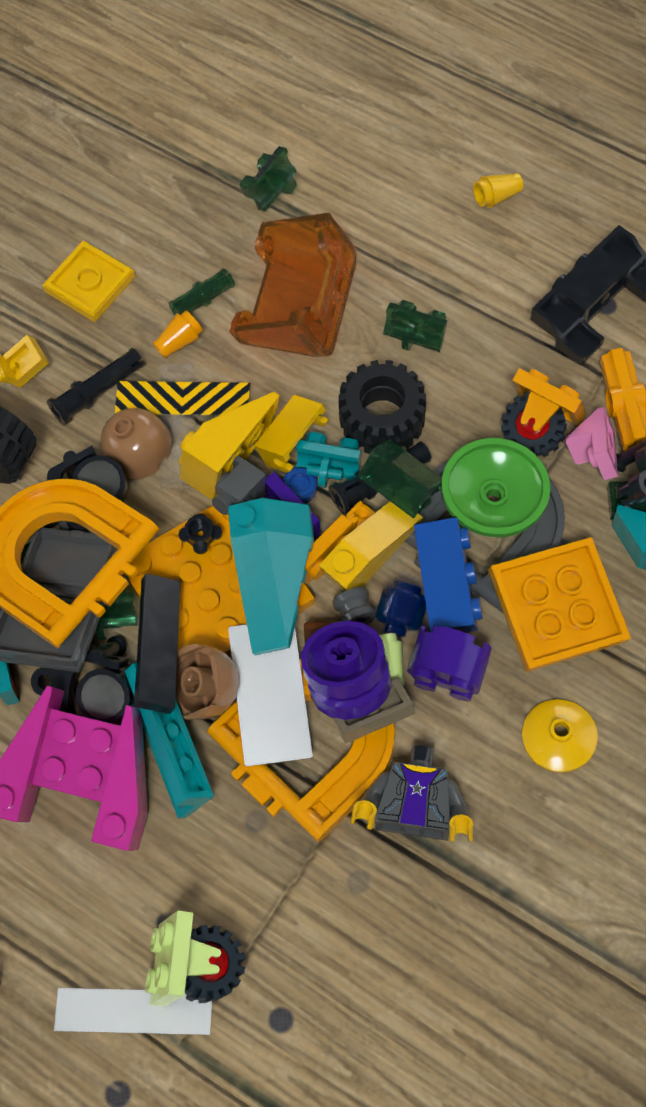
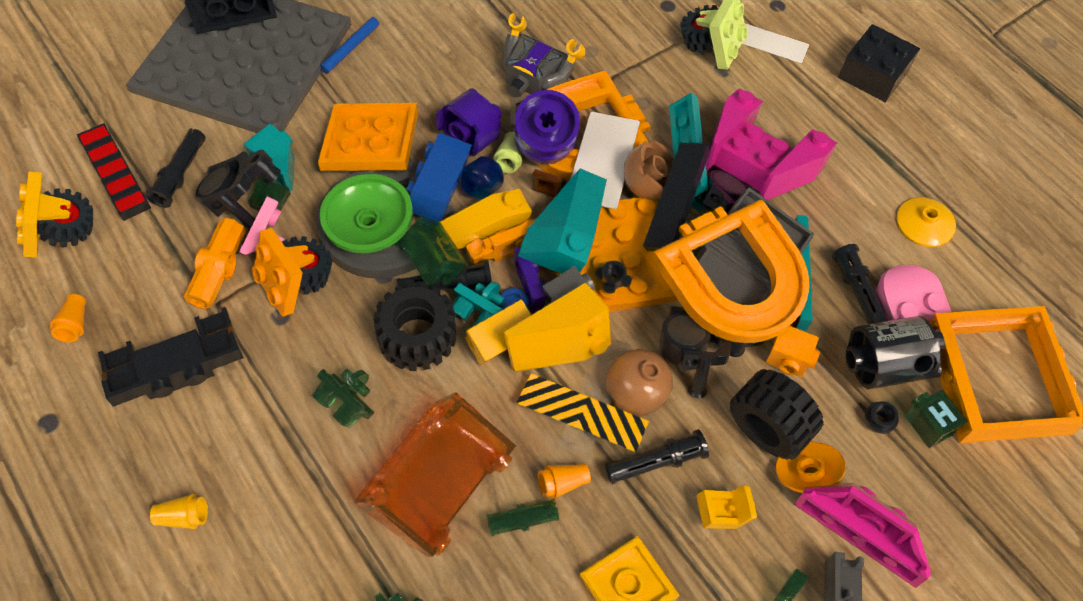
camera: 165 degrees left, 5 degrees down
dark grey wheel [332,587,377,625] -> none
yellow dish [522,699,598,773] -> none

